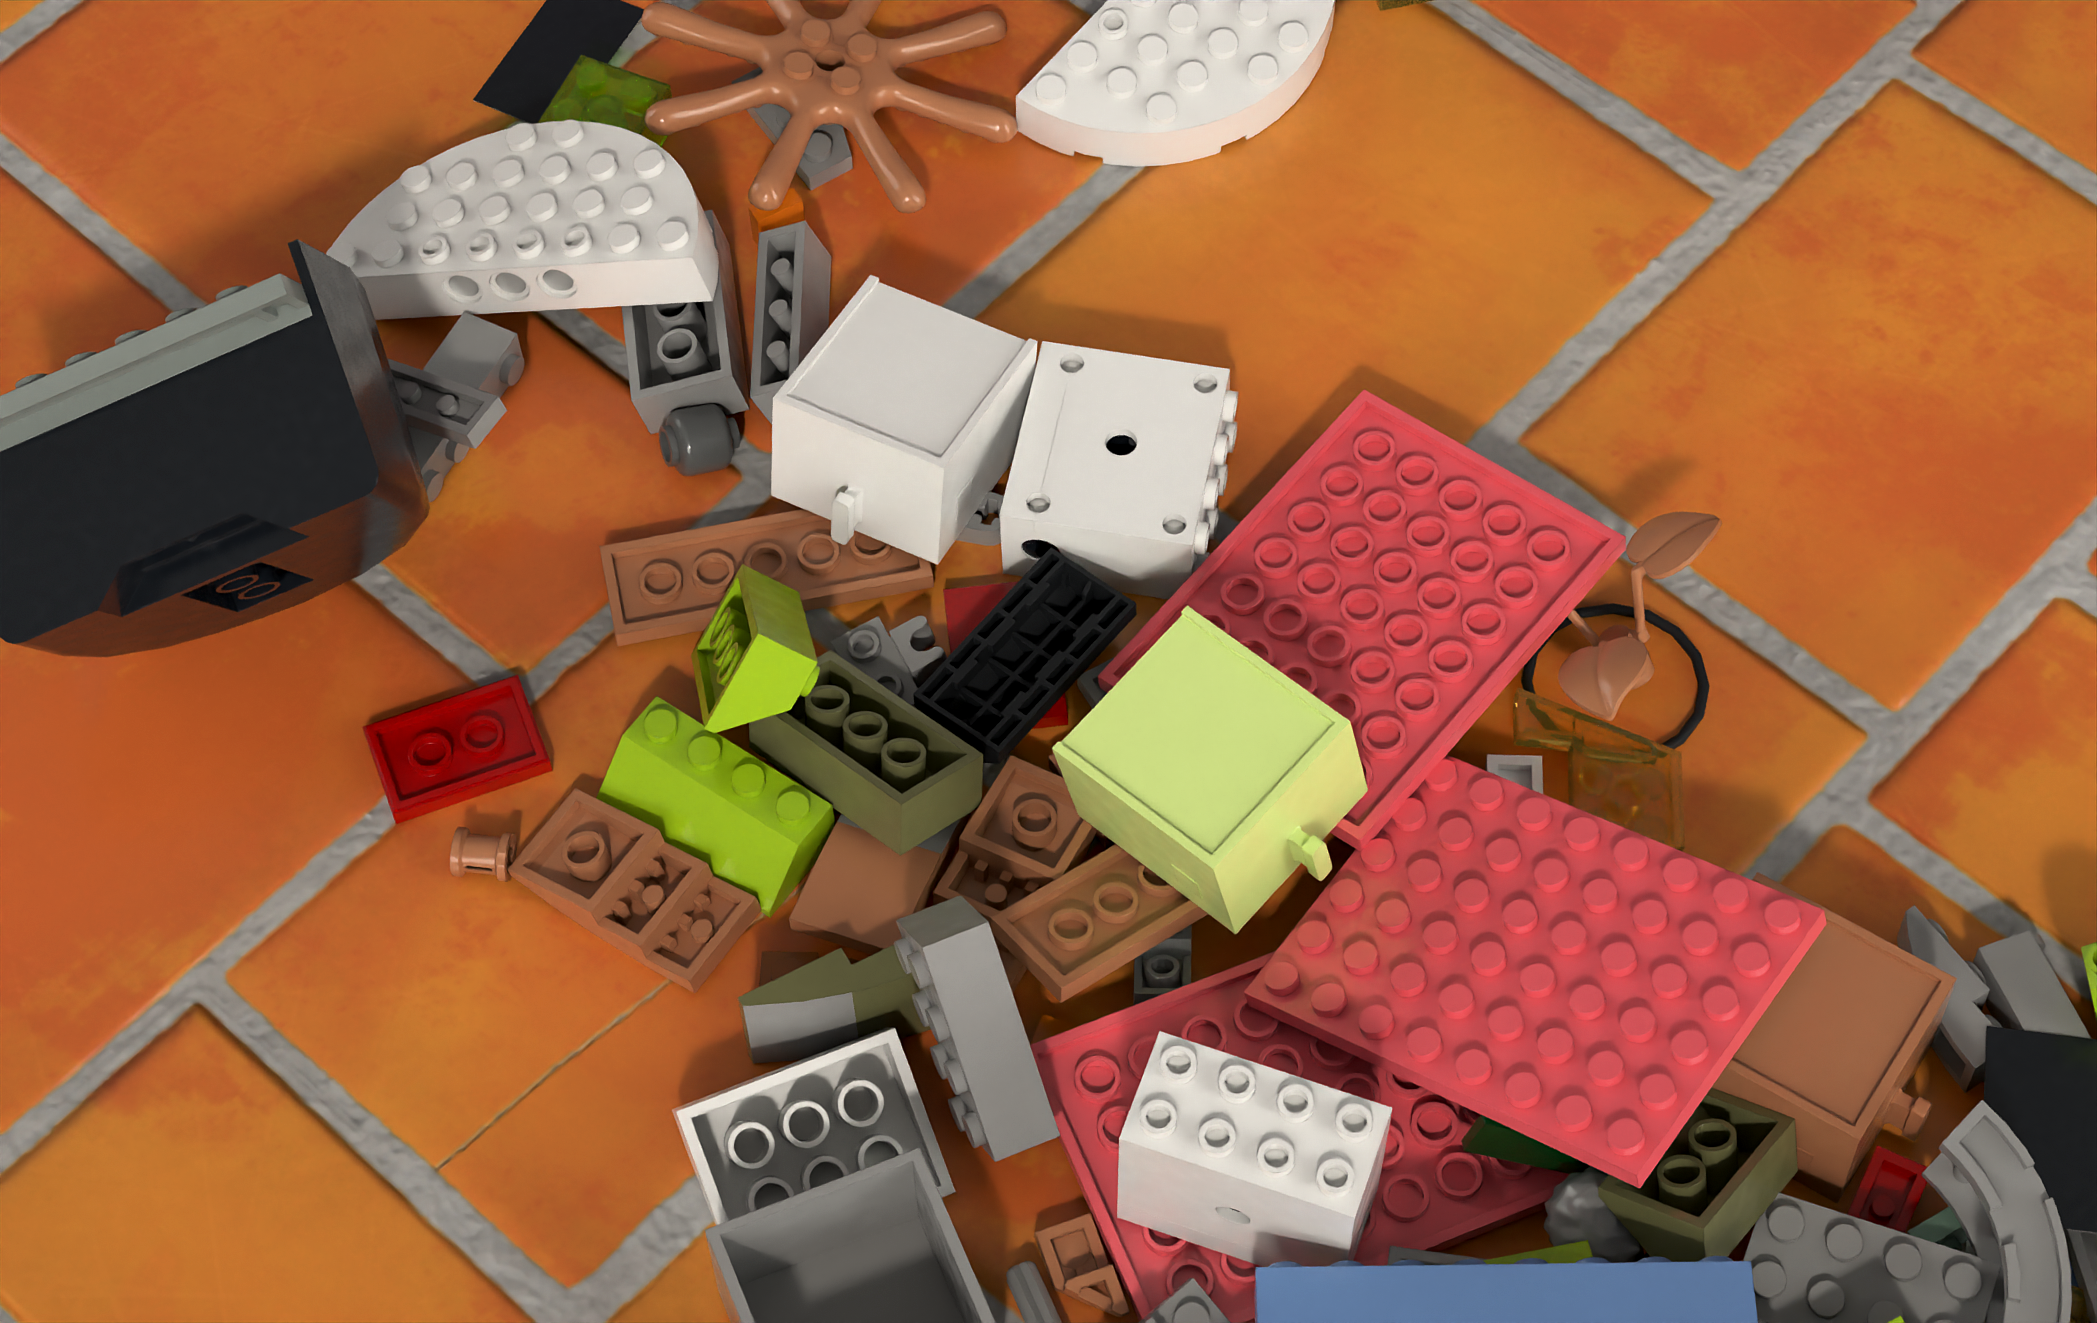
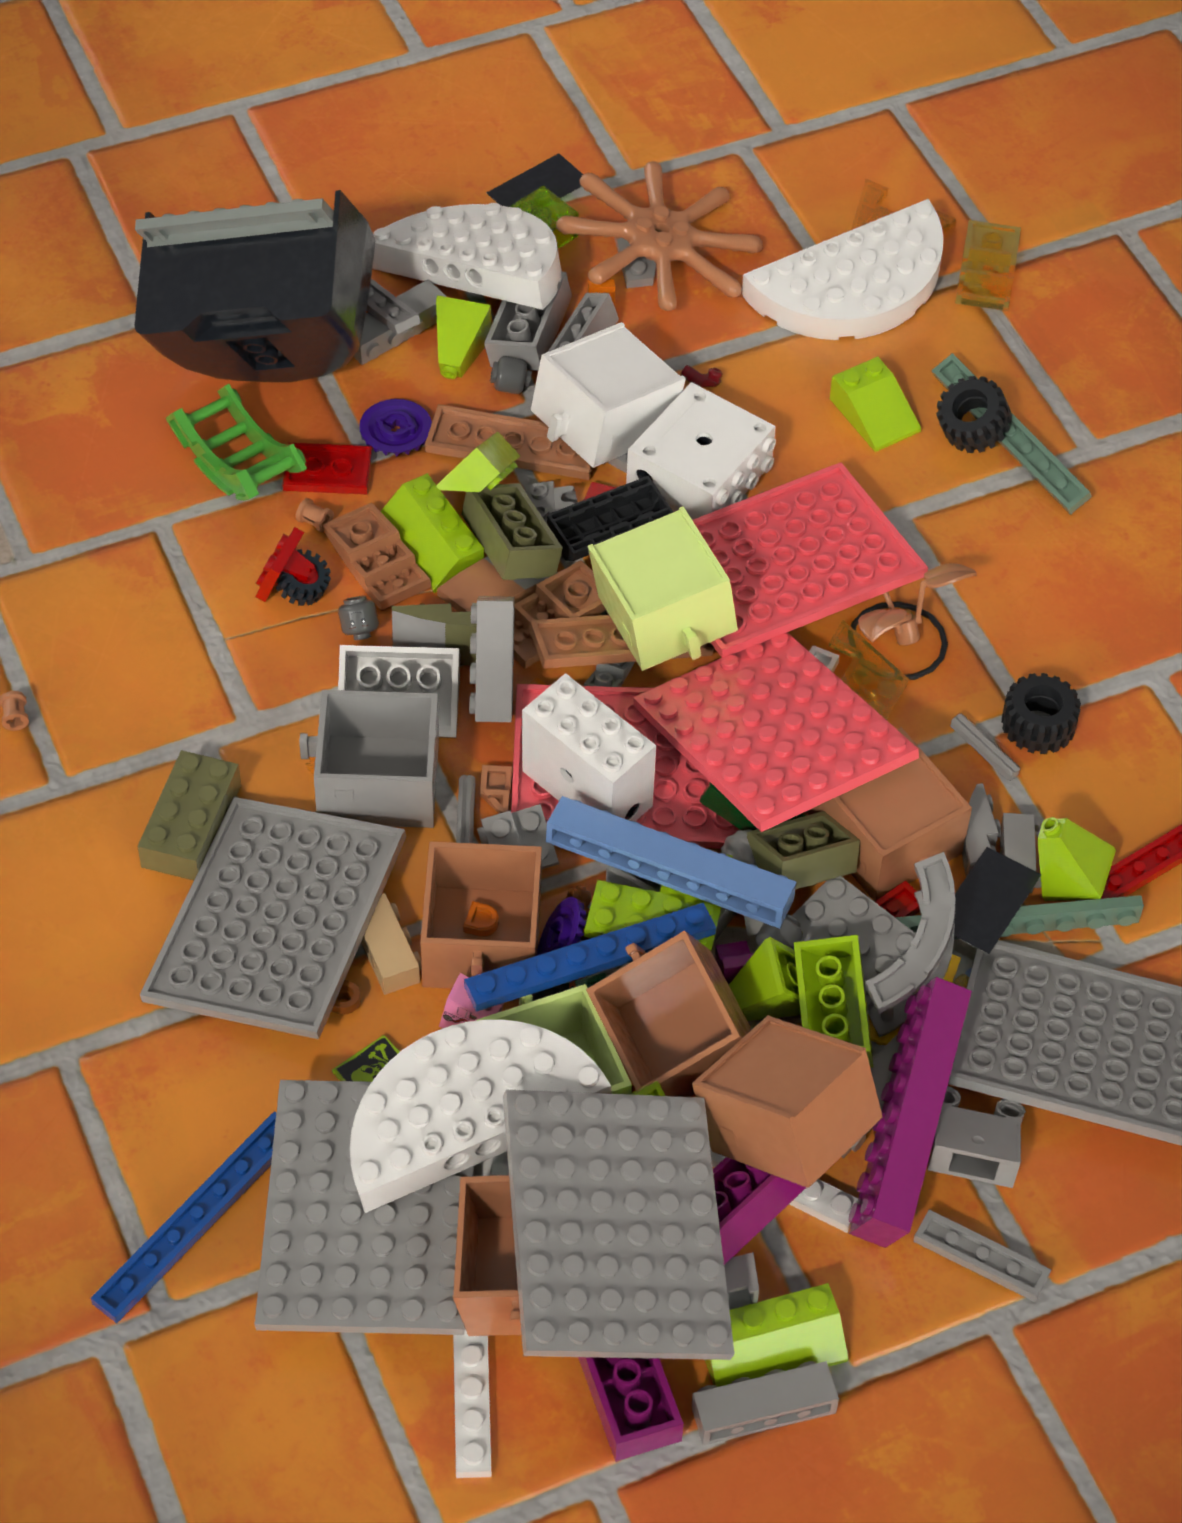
camera: 20 degrees right, 5 degrees down
none -> bright green fence [166,384,307,501]
none -> plate [255,526,331,606]
none -> dark grey head [338,596,379,640]
none -> dark purple gear [359,399,432,456]
none -> lime slope [436,295,493,379]
none -> dark red arm [681,365,723,388]
none -> lime slope [829,357,921,452]
none -> sand green plate [931,353,1092,515]
none -> black tyre [936,376,1012,453]
none -> light grey axle [950,713,1020,781]
none -> black tyre [1001,673,1081,754]

